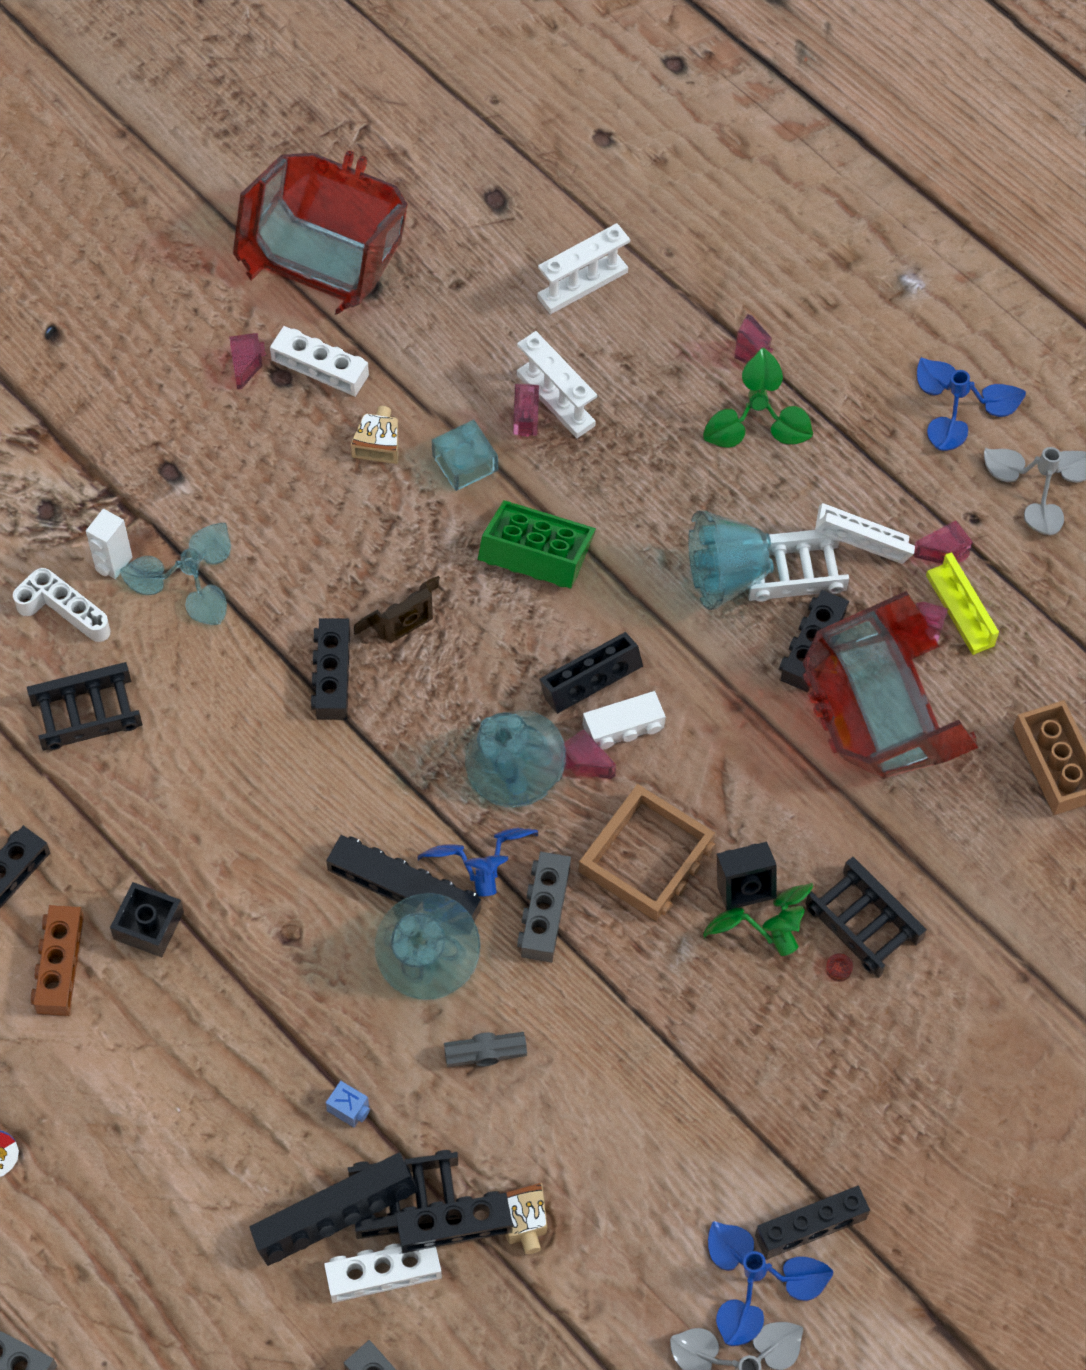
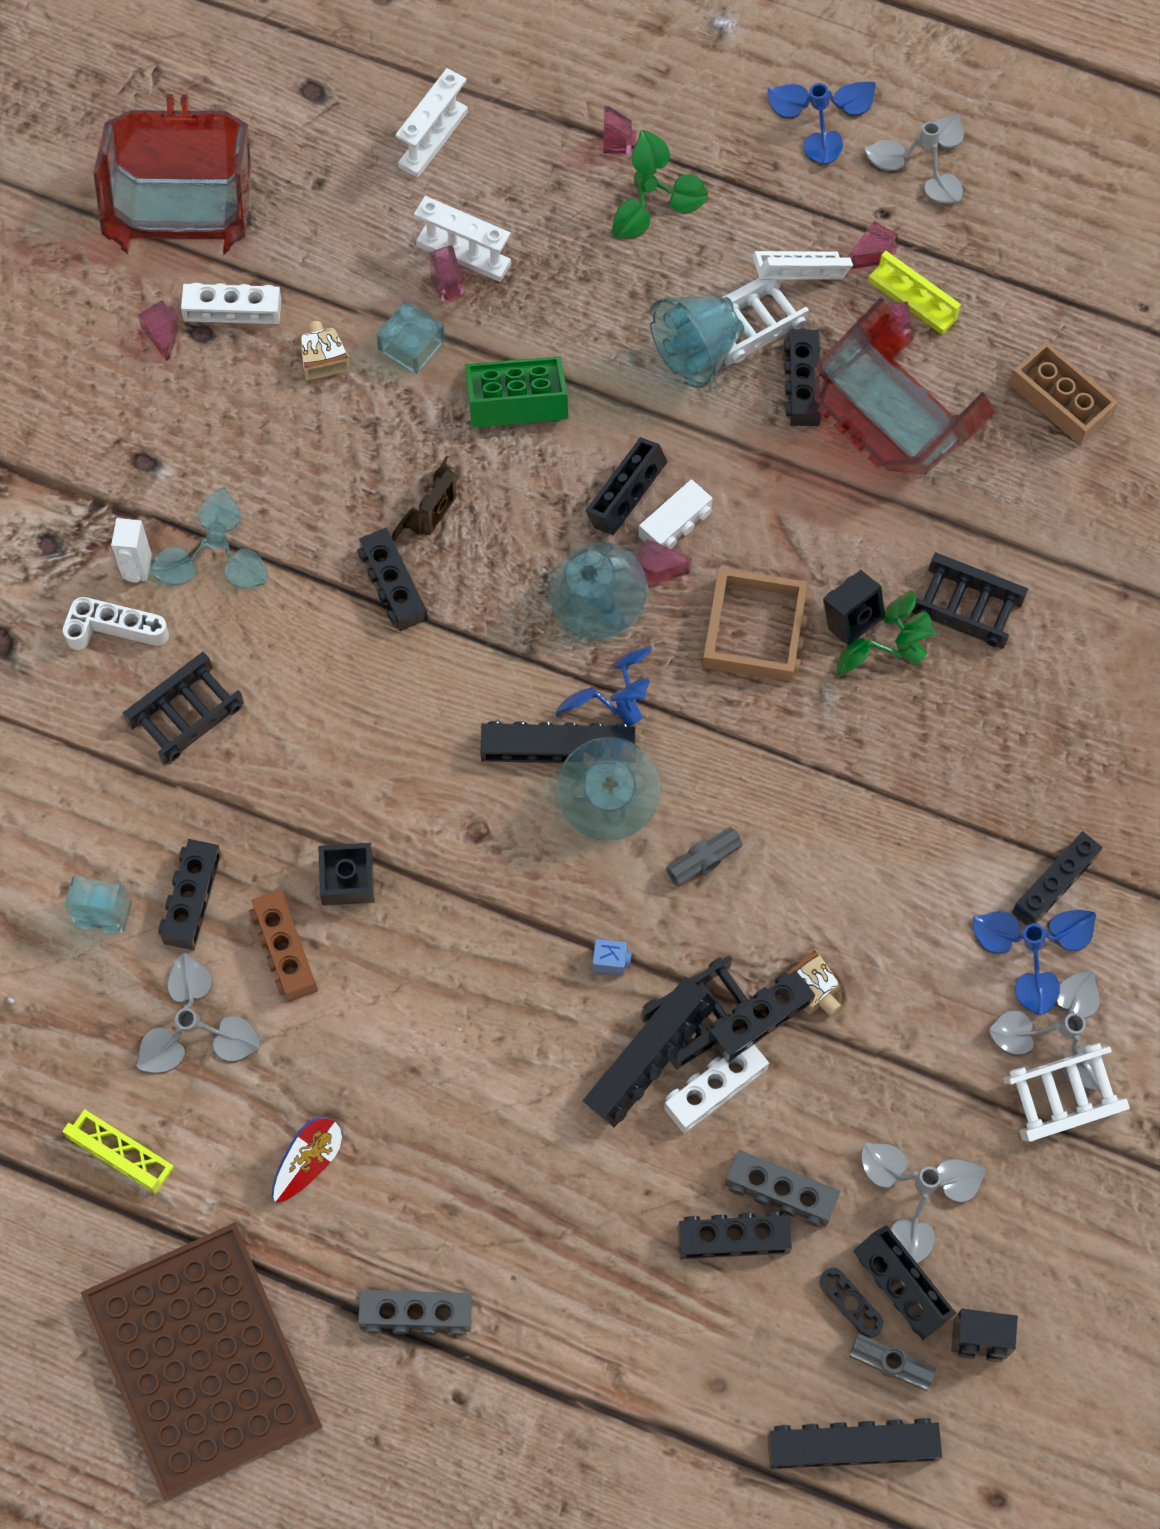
camera: 25 degrees left, 5 degrees up
dark grey brick [517,851,571,963] -> none
clear red tile [826,953,853,982] -> none

